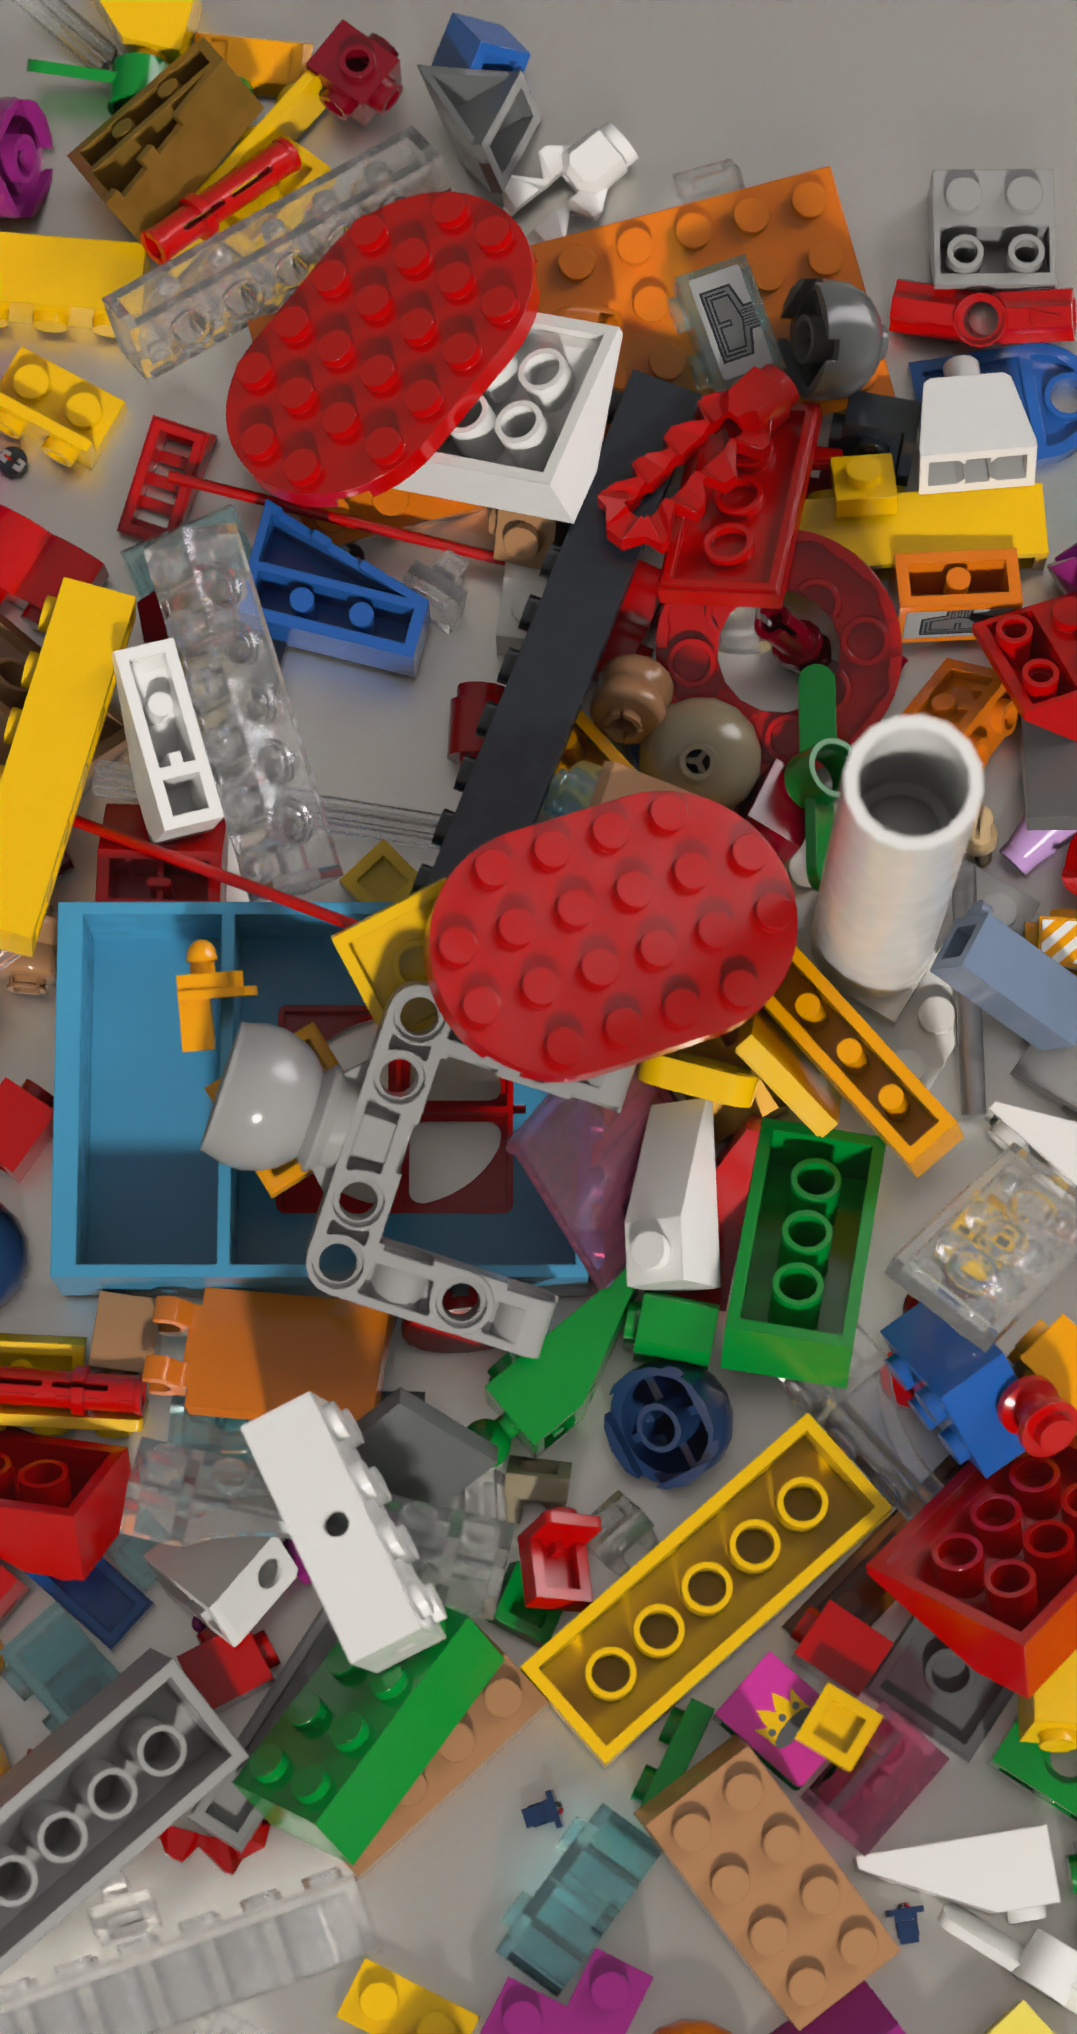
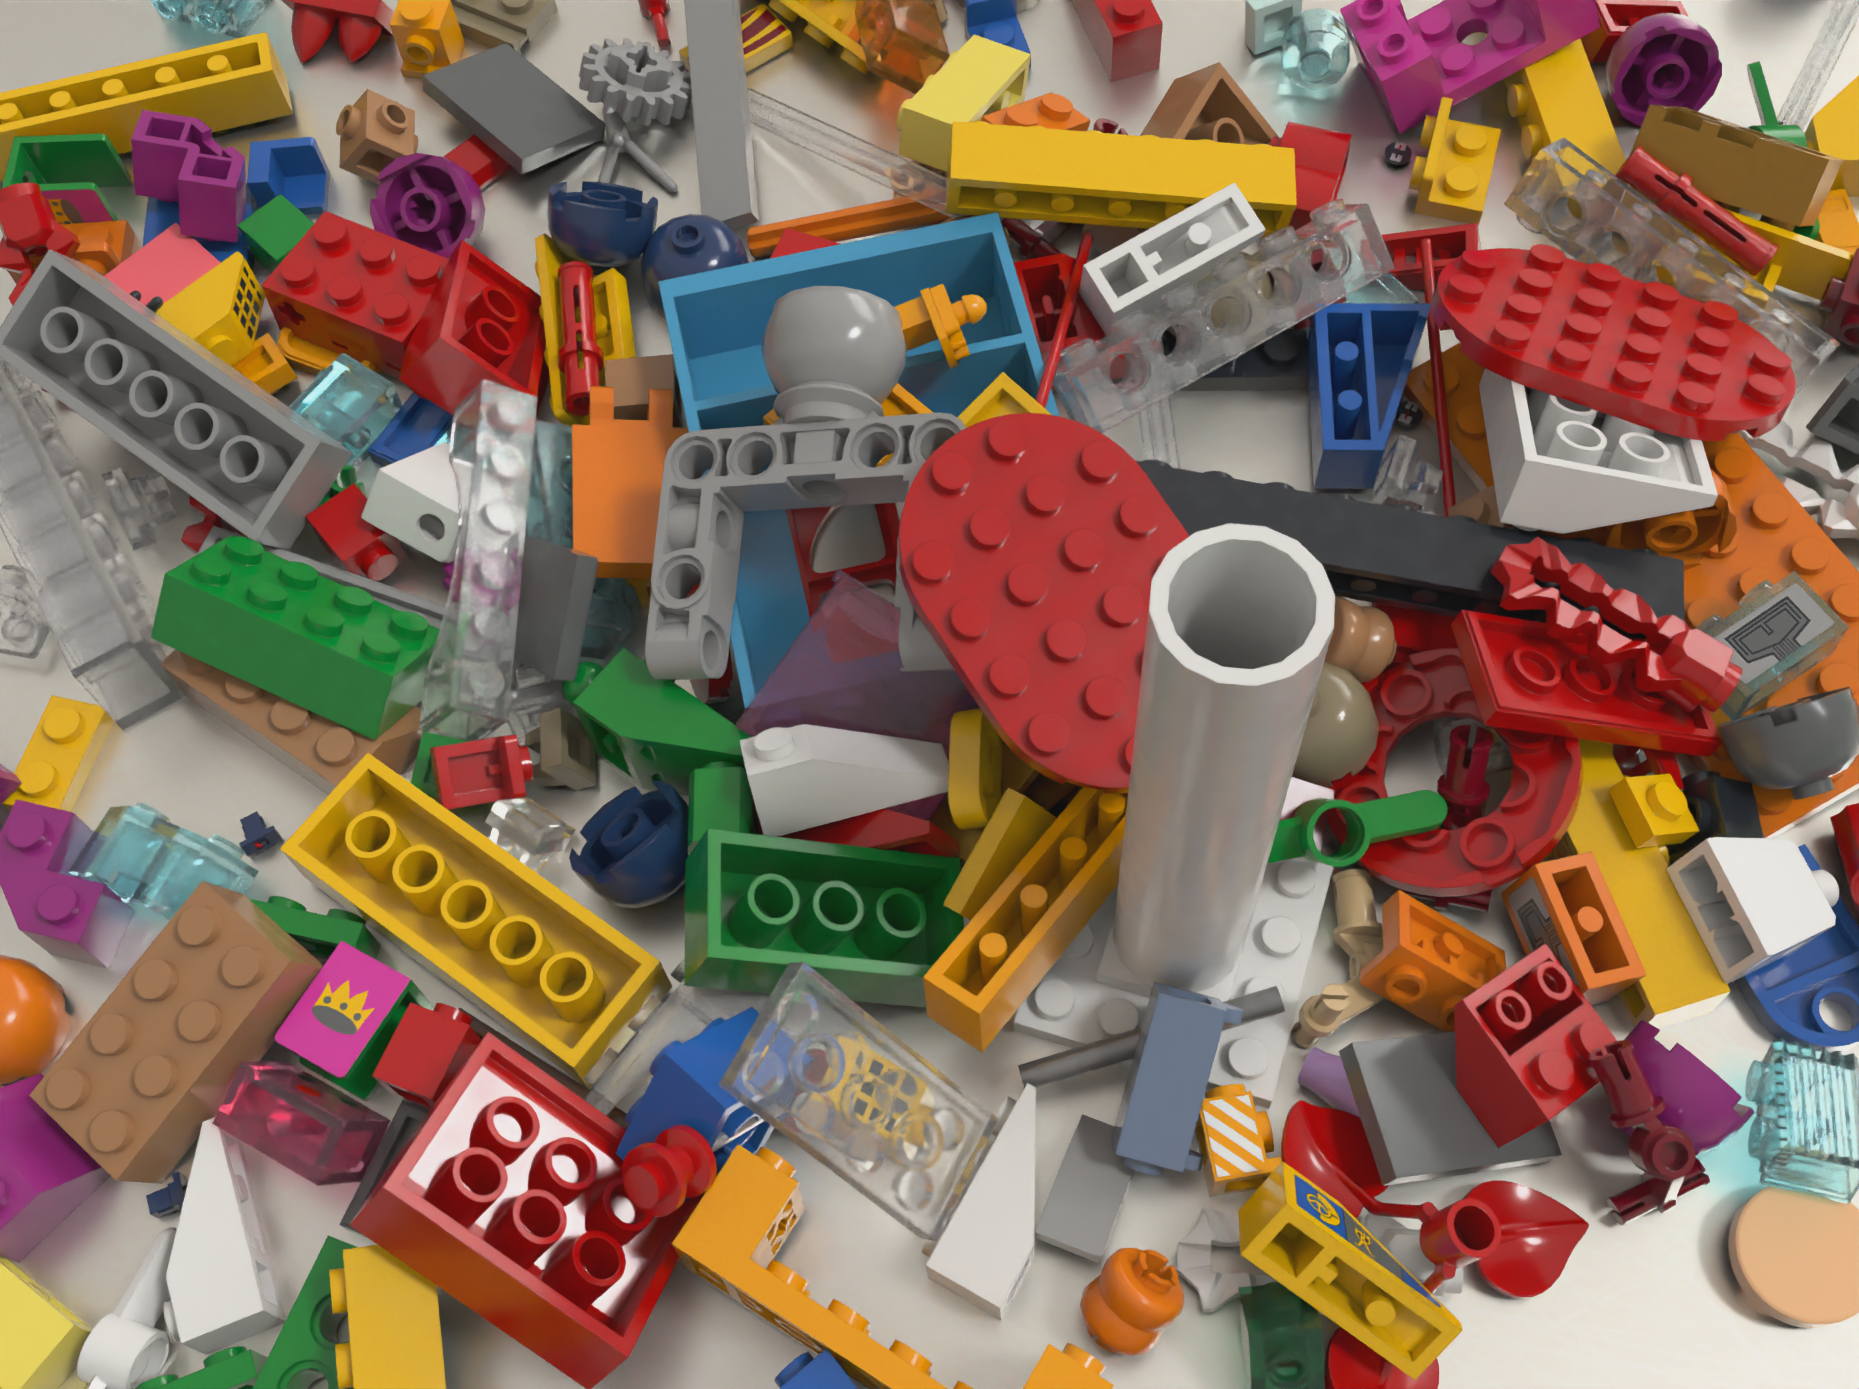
camera: 80 degrees right, 15 degrees down
white brick [240,1391,447,1673] -> none
yellow plate [794,1682,883,1773] -> none

